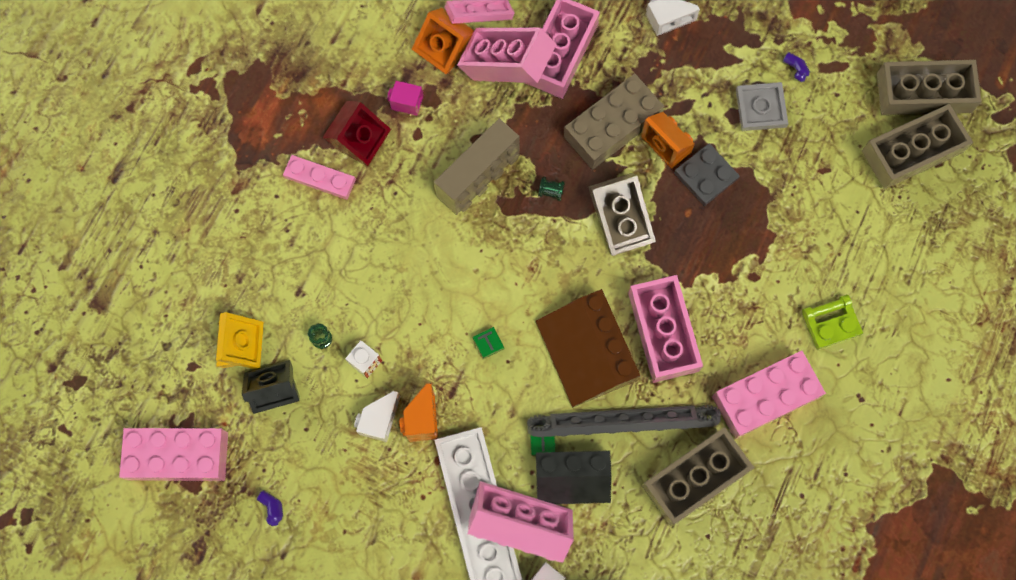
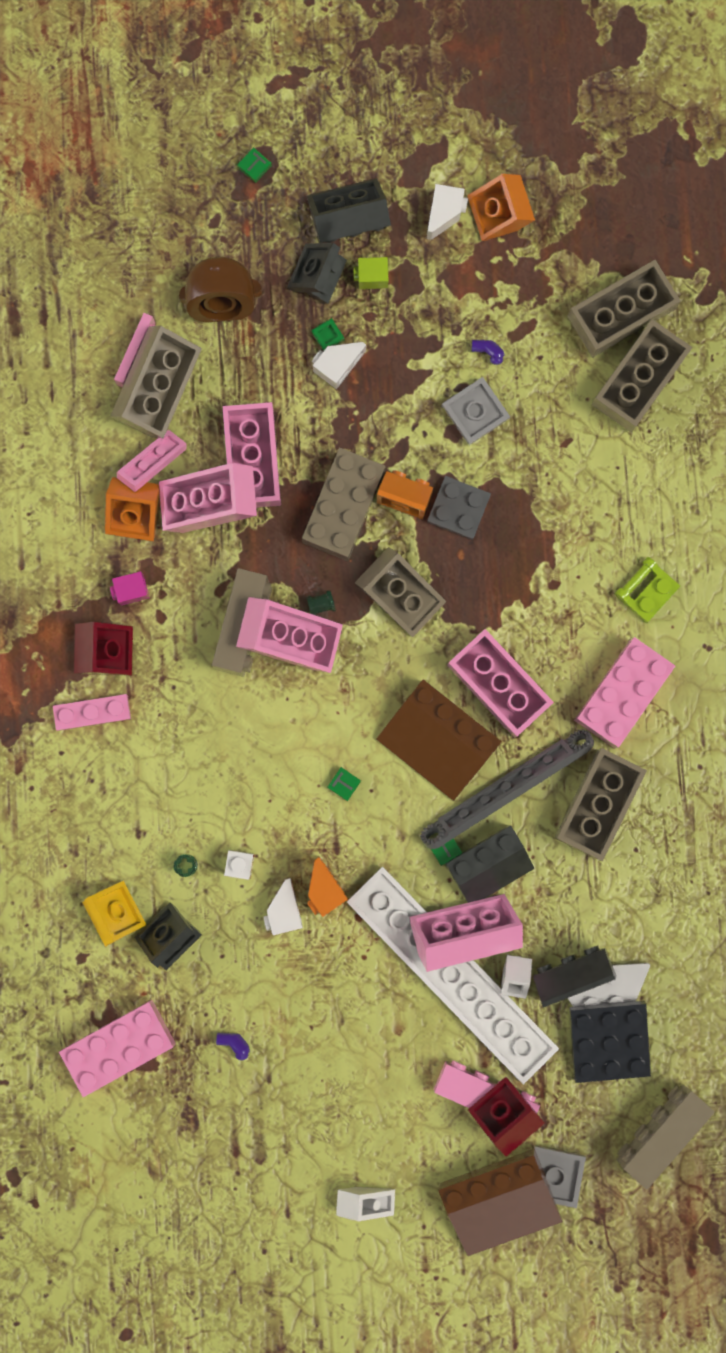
camera: 35 degrees left, 10 degrees up
none -> bright pink brick [236,597,343,673]

